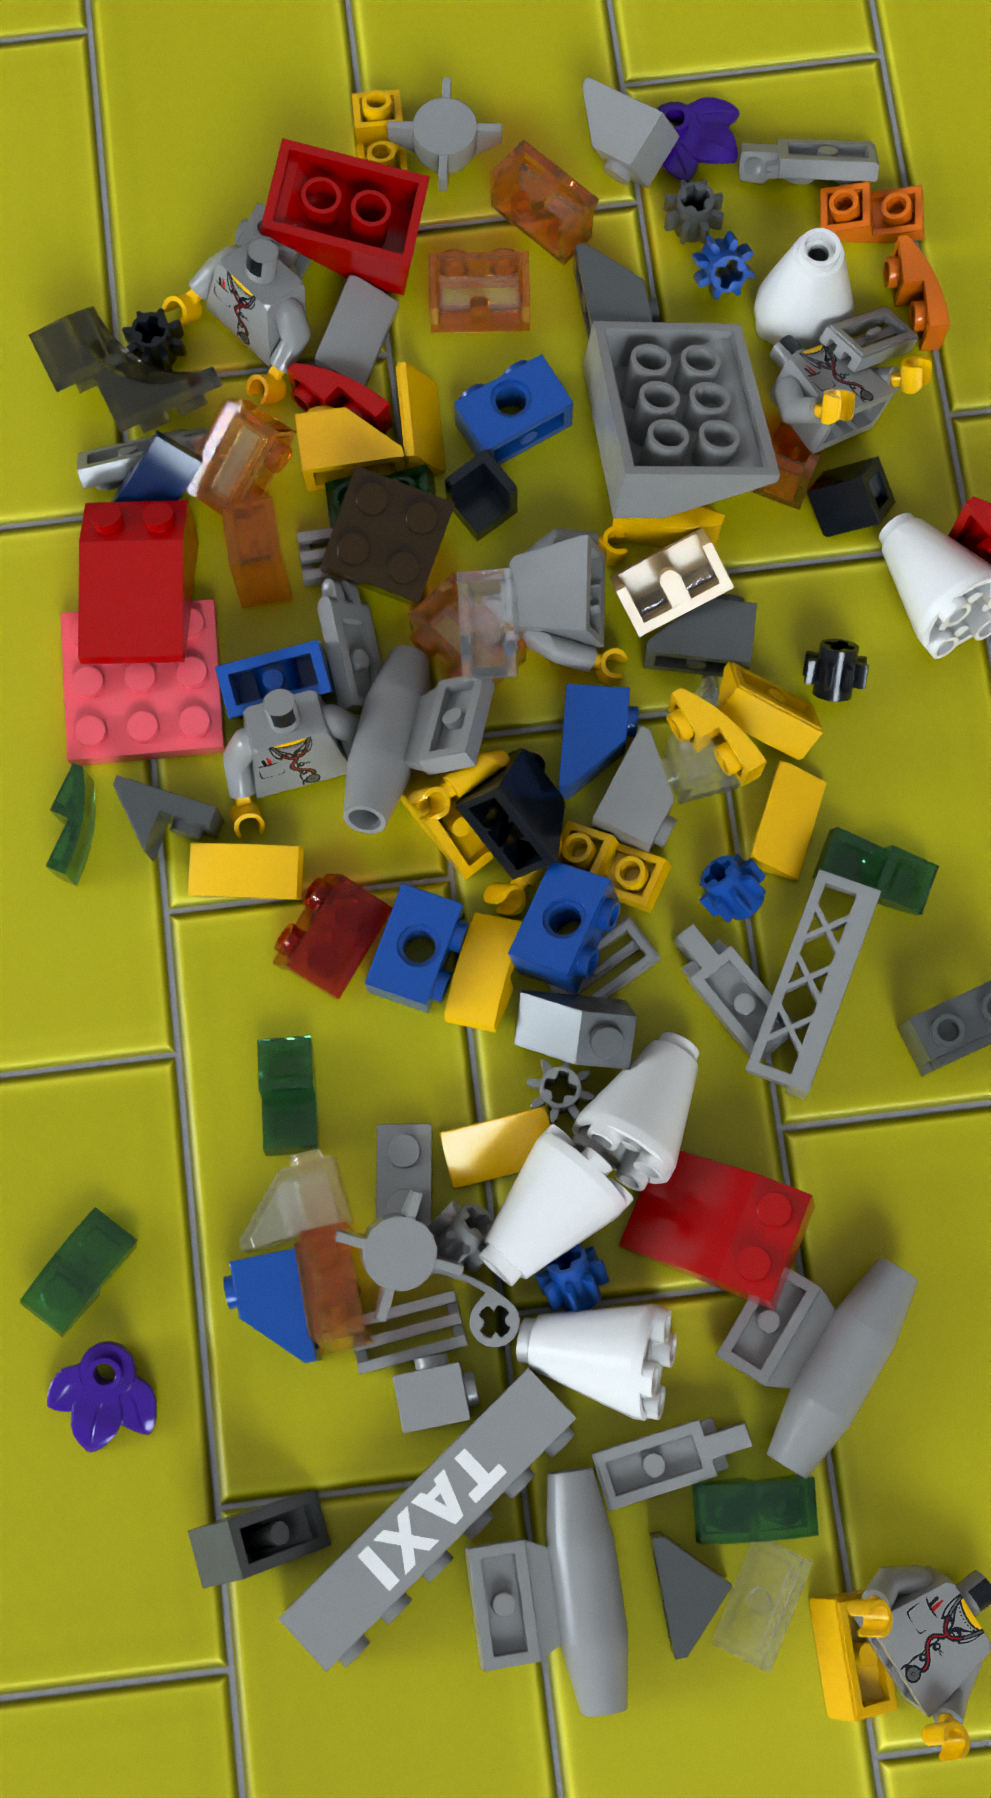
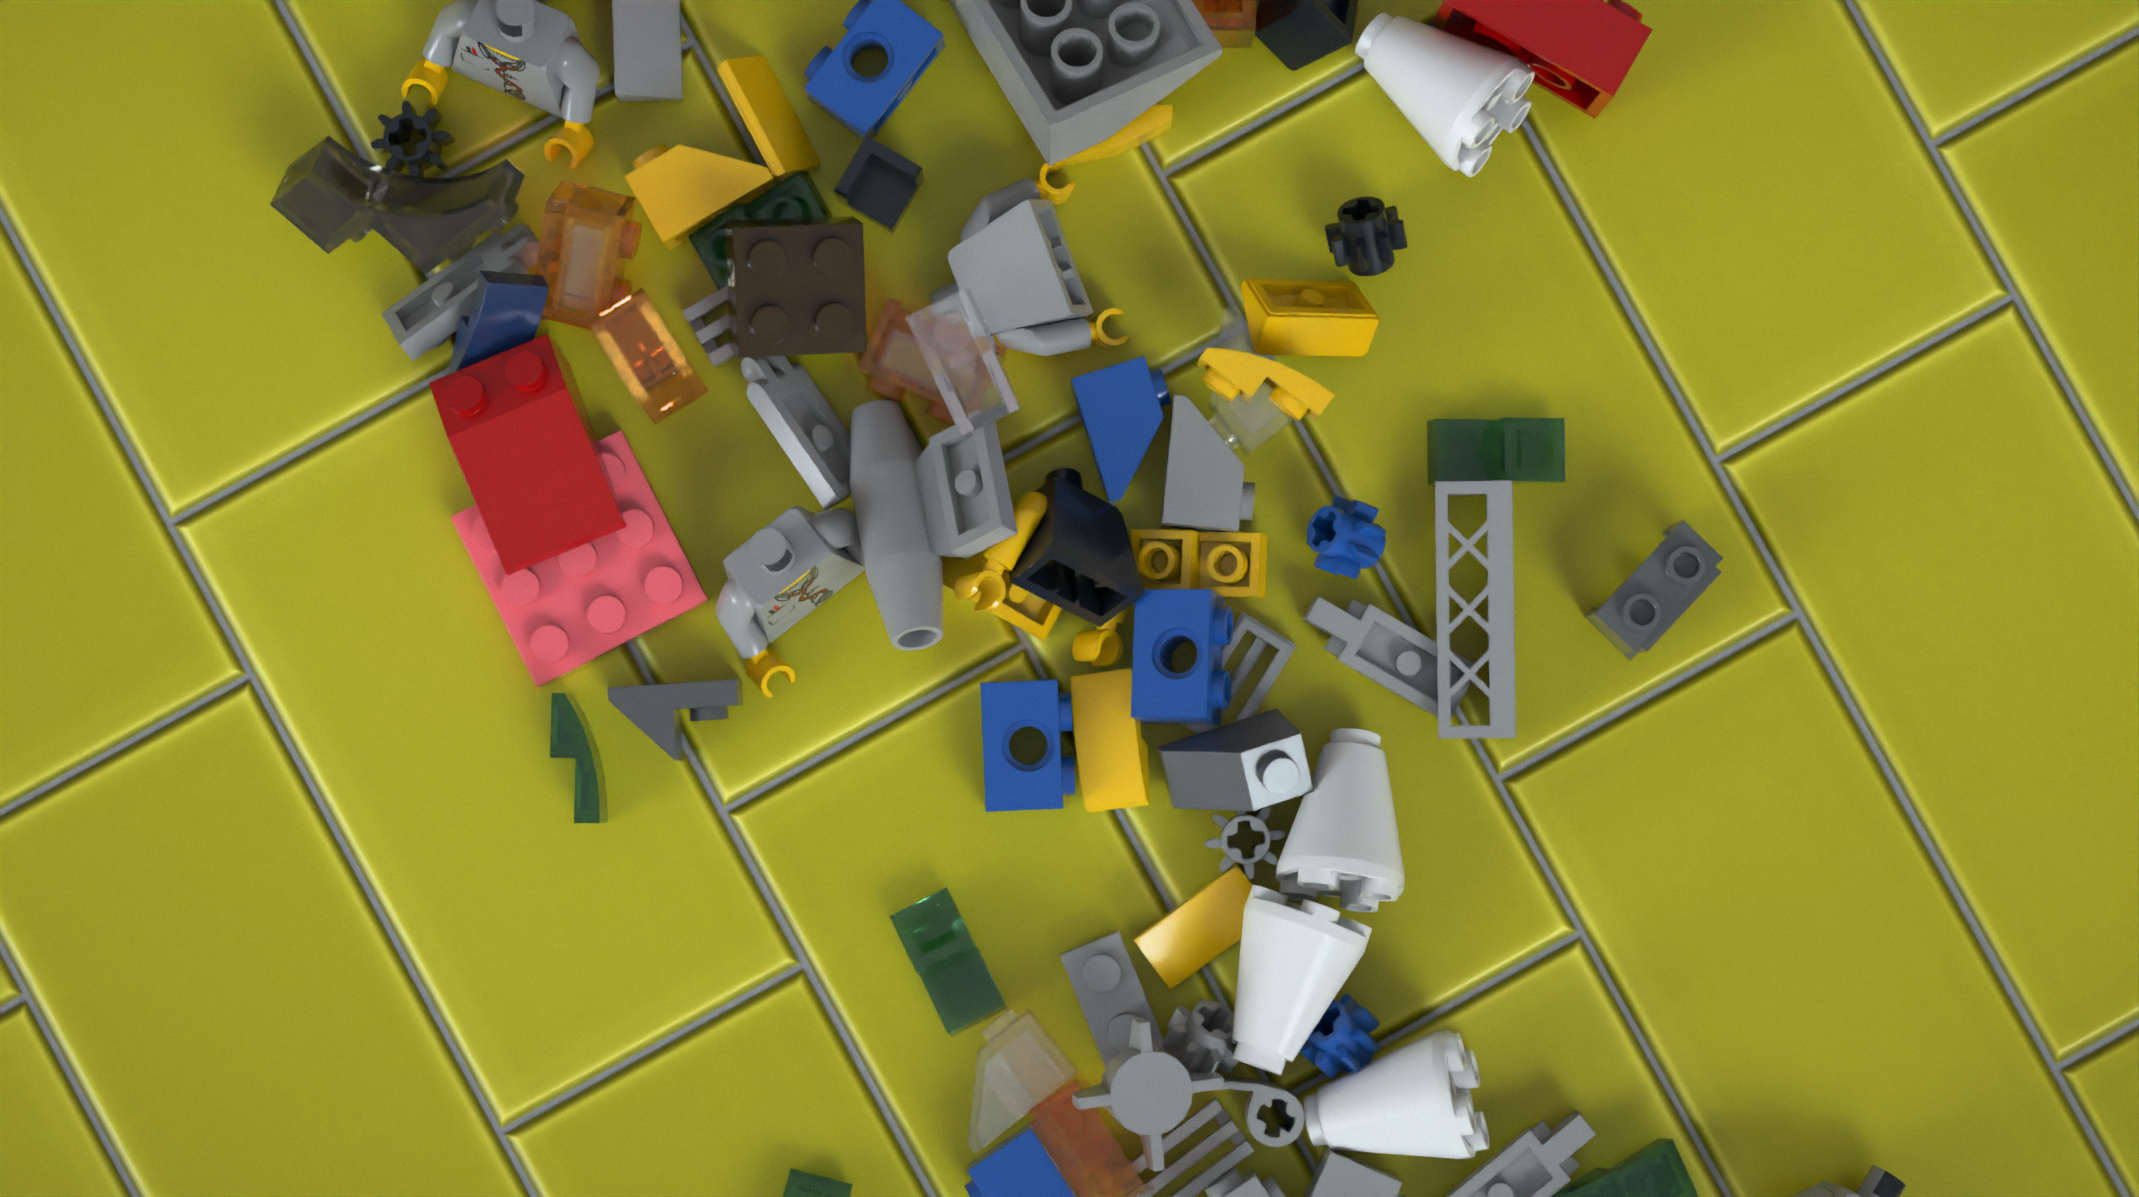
camera: 30 degrees left, 10 degrees up
yellow slope [188,843,304,900] -> none
blue brick [215,640,335,719] -> none
clear red bracket [273,874,393,999] -> none
red slope [287,363,393,434] -> none
window [610,528,734,637] -> none
red slope [619,1151,815,1311] -> none
dark grey slope [643,594,757,677] -> none
light grey plate [716,1258,918,1479] -> none
yellow slope [748,760,827,881] -> none

